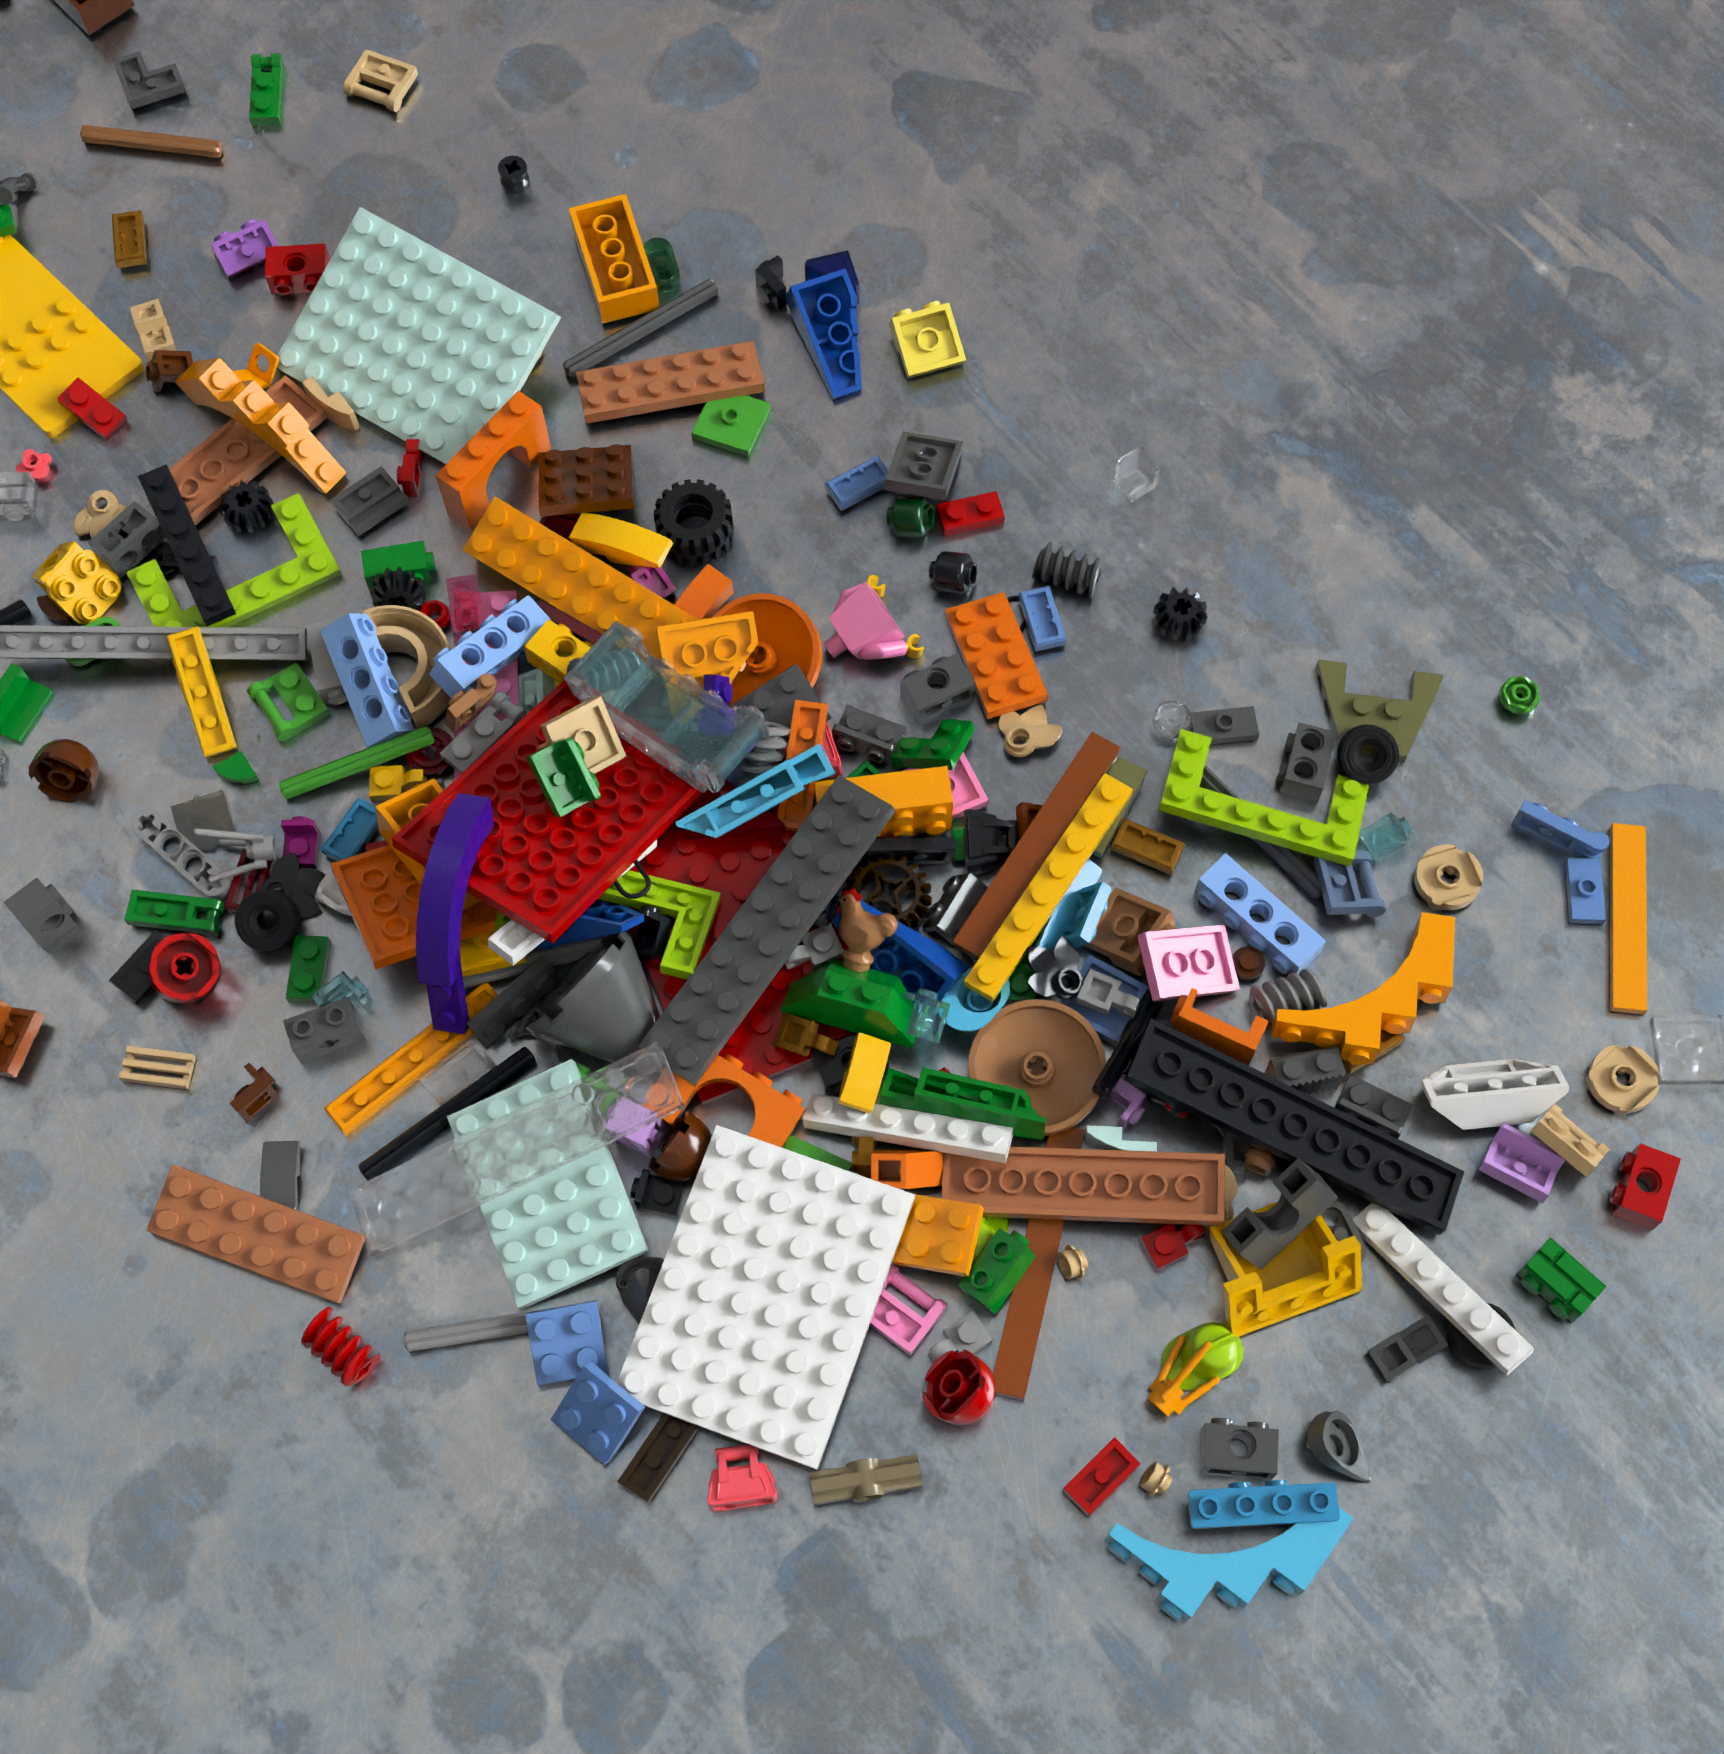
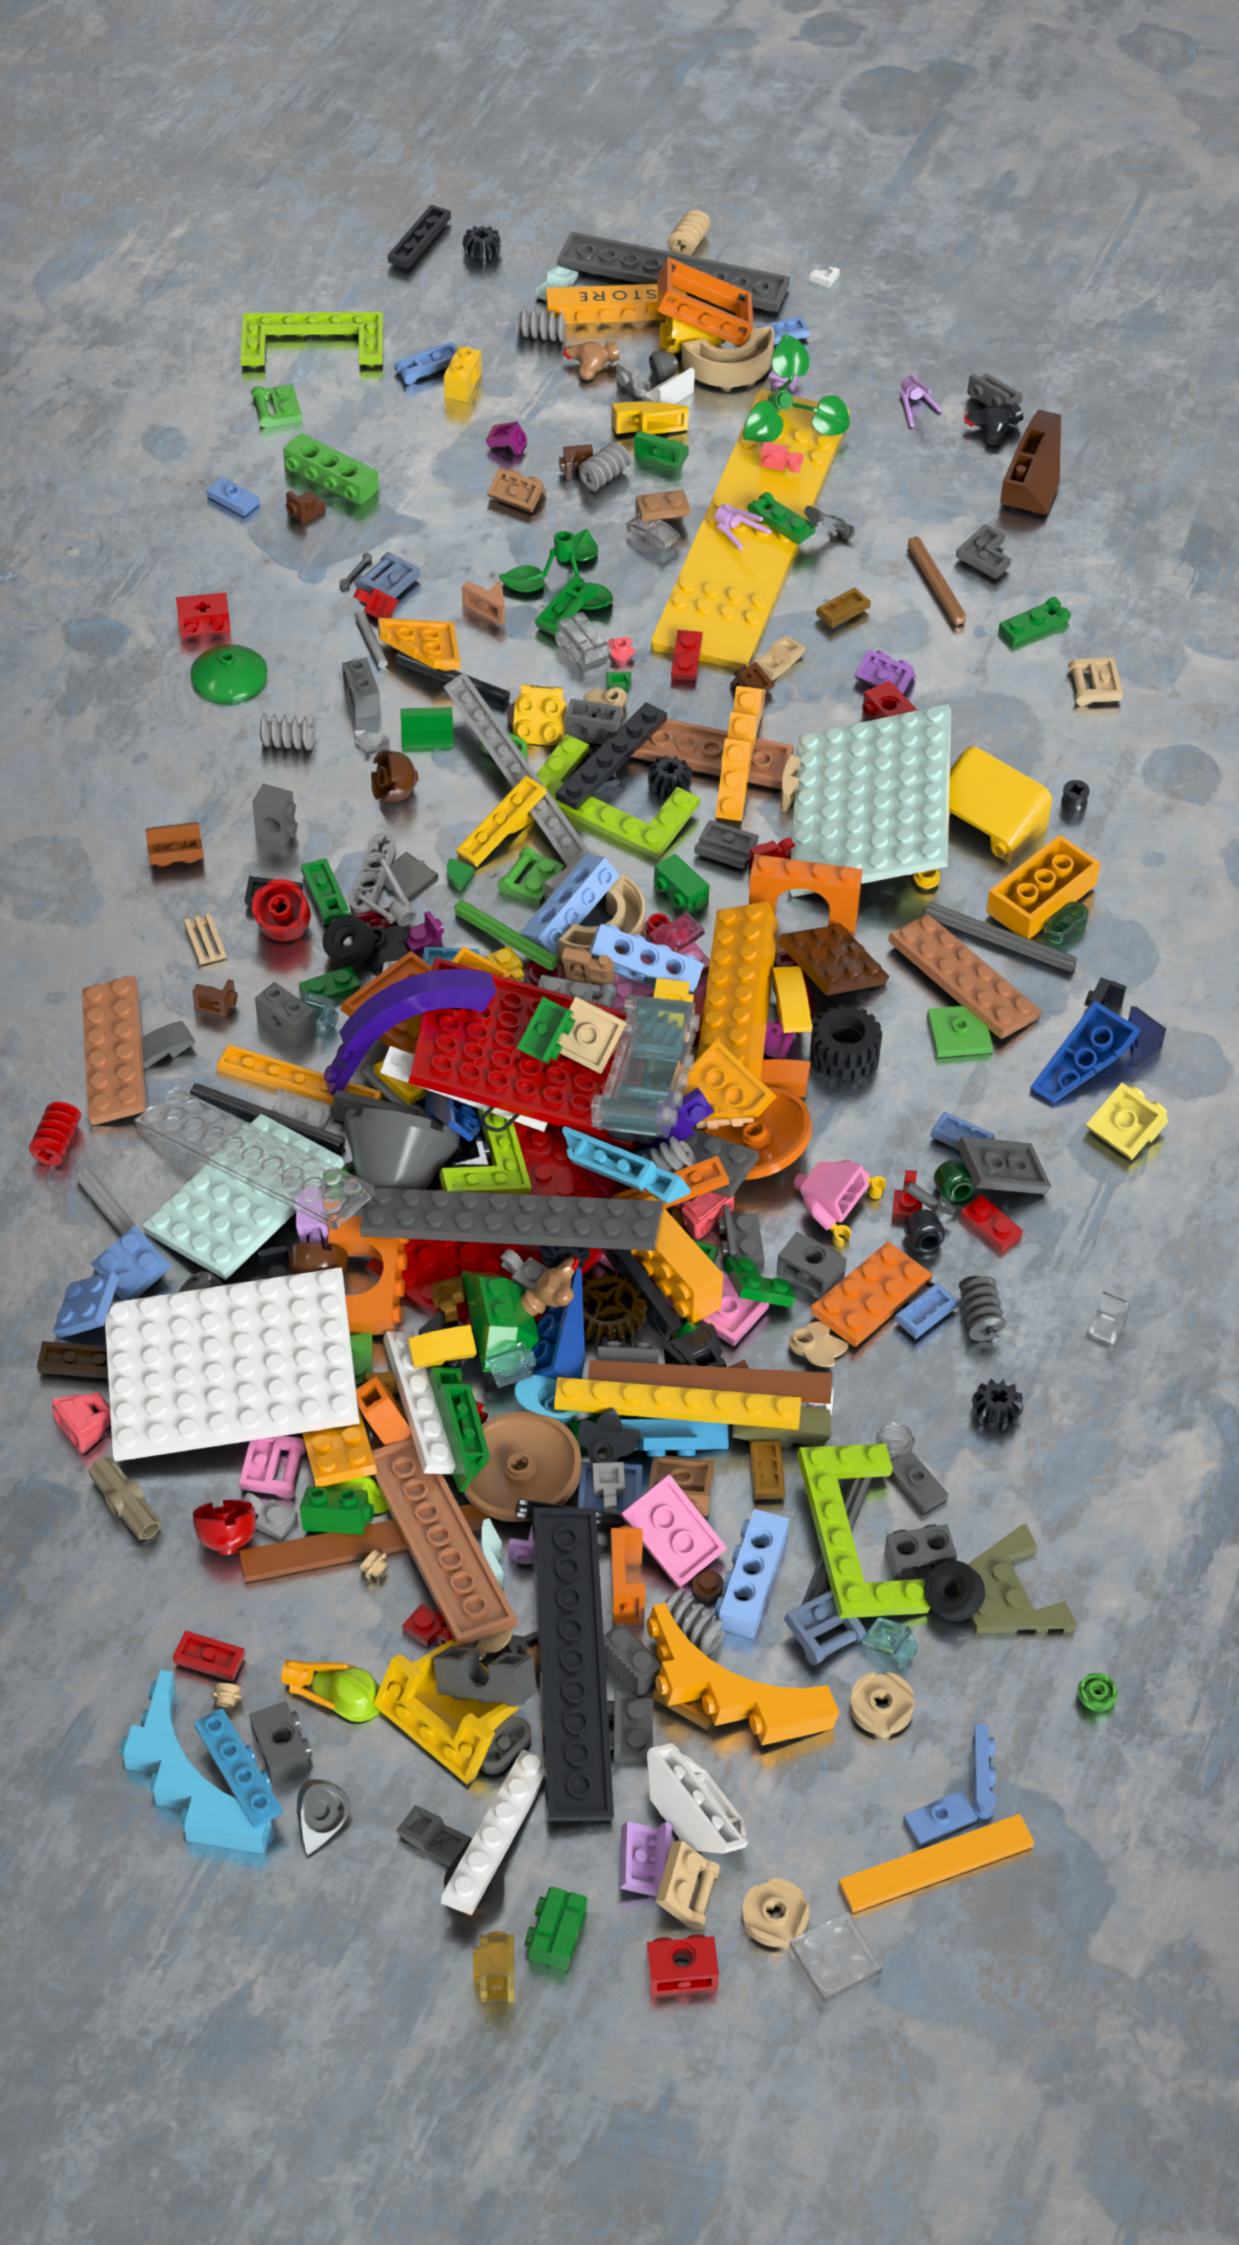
camera: 60 degrees right, 15 degrees down
light orange bracket [232,343,279,389] -> none
black gear [370,566,425,611] -> none
none -> clear yellow brick [473,1931,515,2002]
none -> green tile [606,672,631,691]
none -> red plate [892,1170,923,1221]
none -> dark grey bar [905,1182,956,1223]
none -> yellow windscreen [949,746,1052,864]

